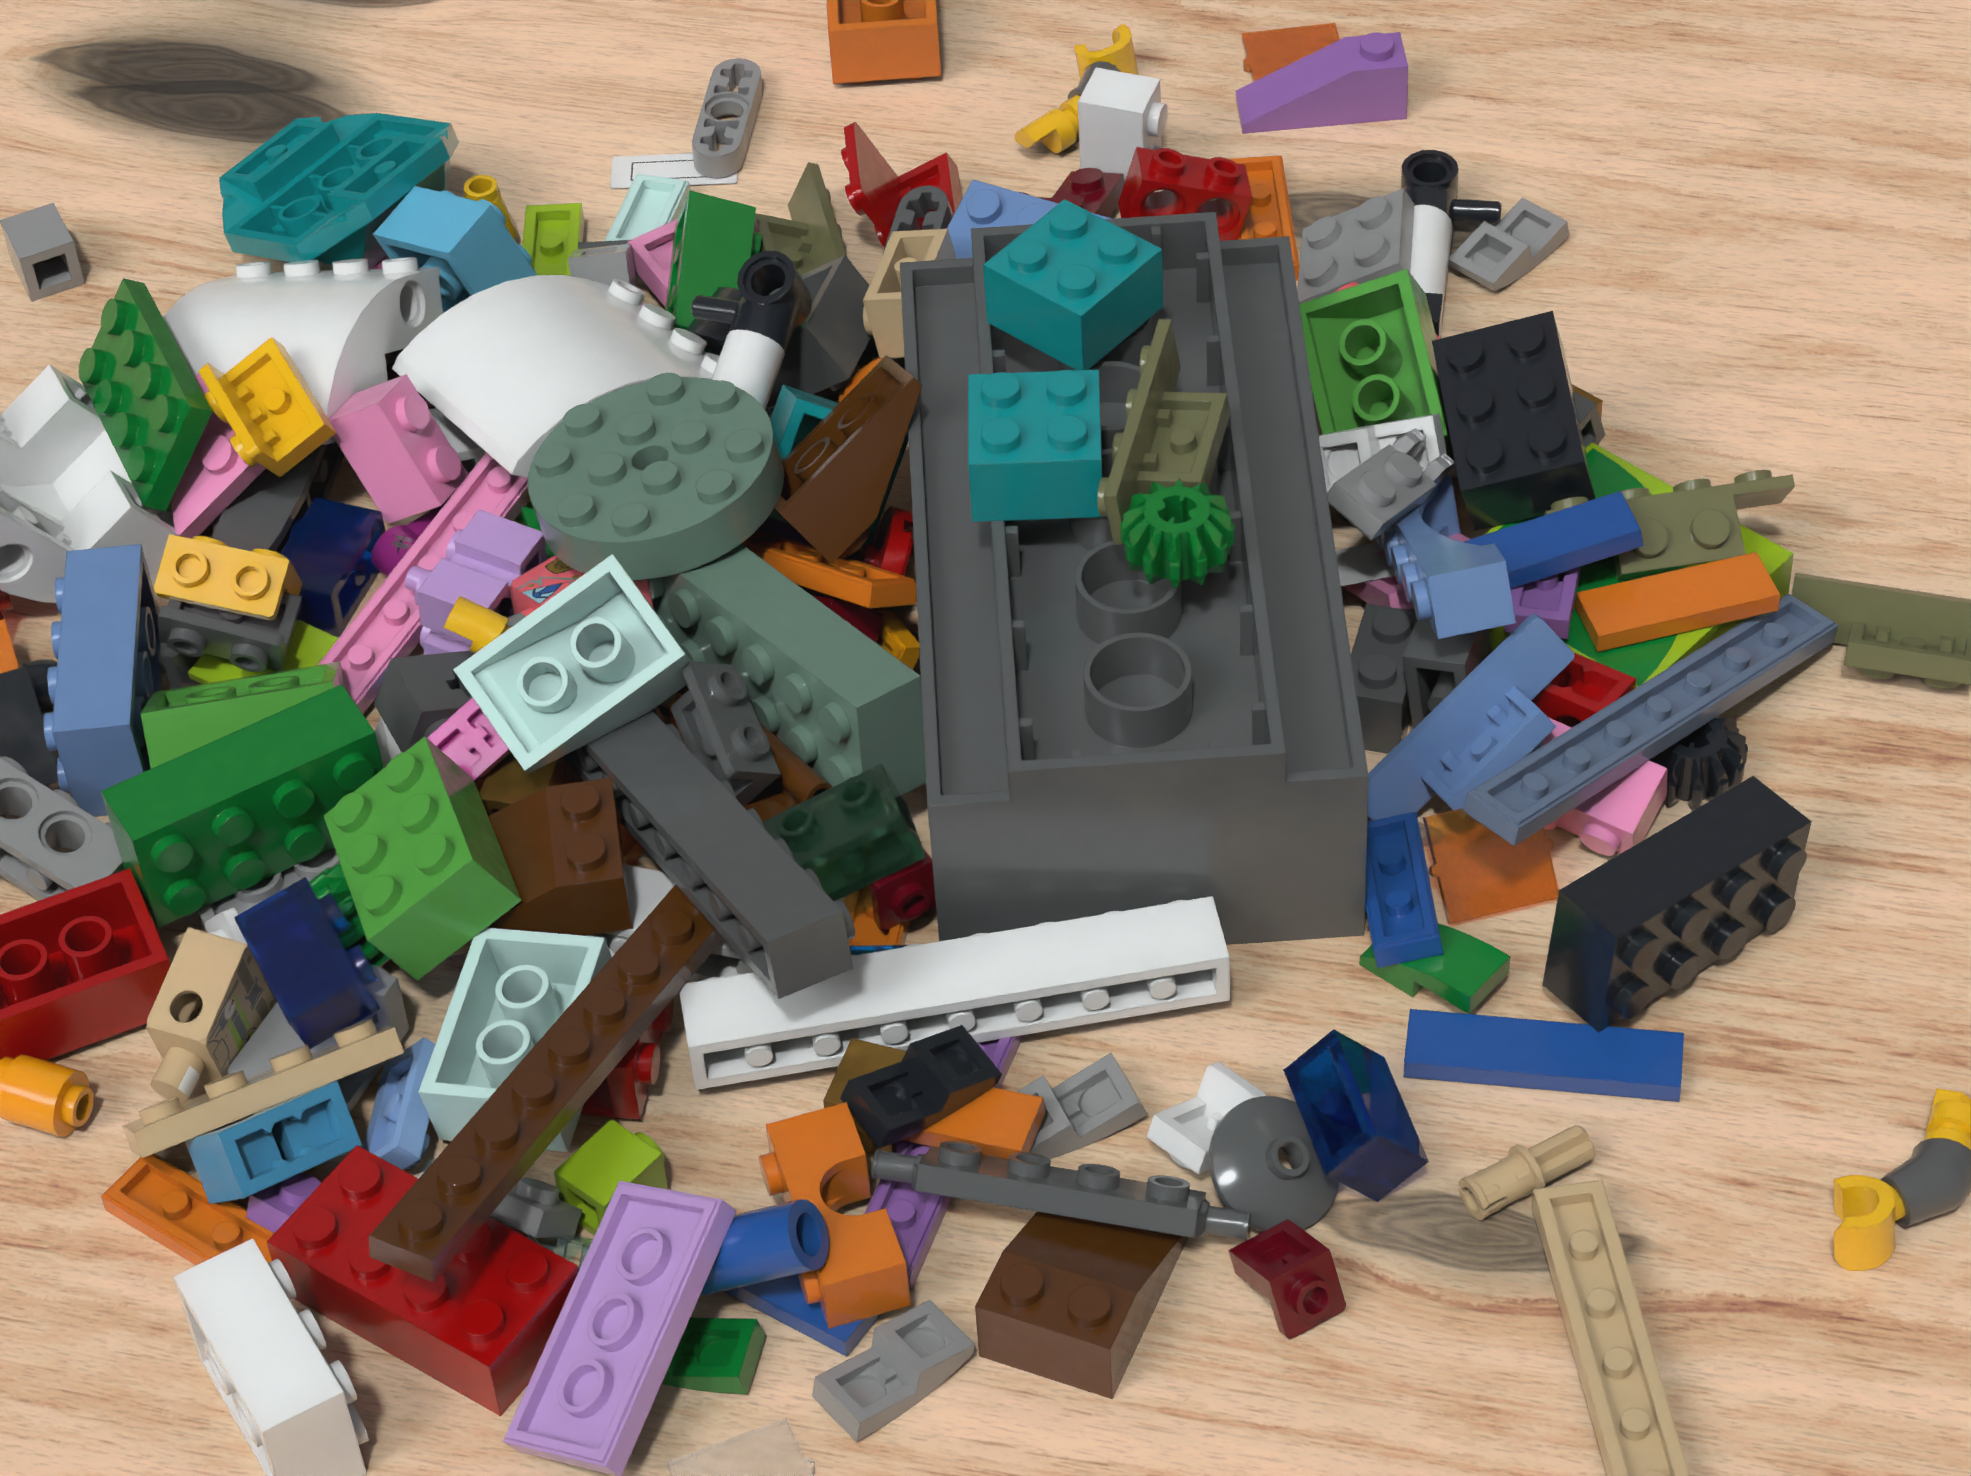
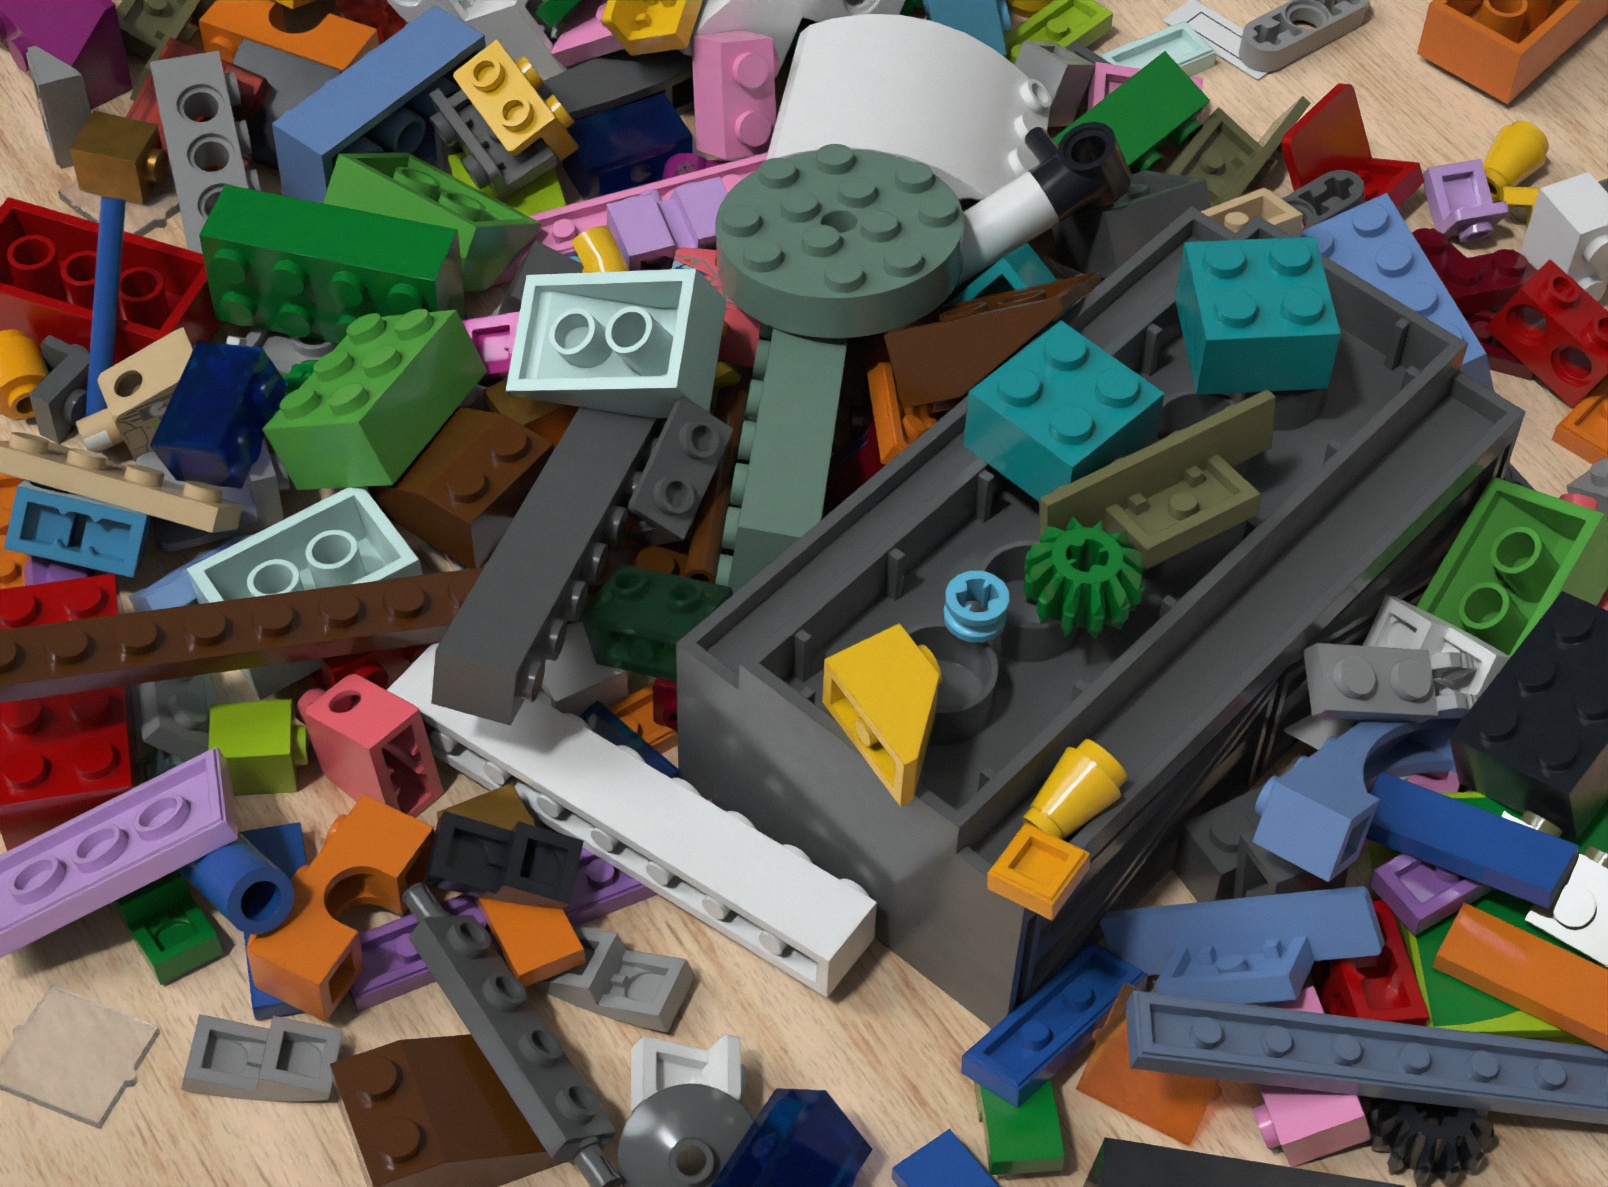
camera: 40 degrees right, 5 degrees up
none -> dark grey bracket [29,335,90,444]
none -> blue piece [83,197,126,443]
none -> coral torso [295,674,444,818]
none -> yellow slope [822,623,942,807]
none -> medium azure bush [943,571,1010,643]
none -> light orange tile [987,822,1090,921]
none -> yellow cone [1021,739,1128,839]
none -> lavender bracket [1423,159,1509,242]
none -> yellow cone [1483,121,1549,202]

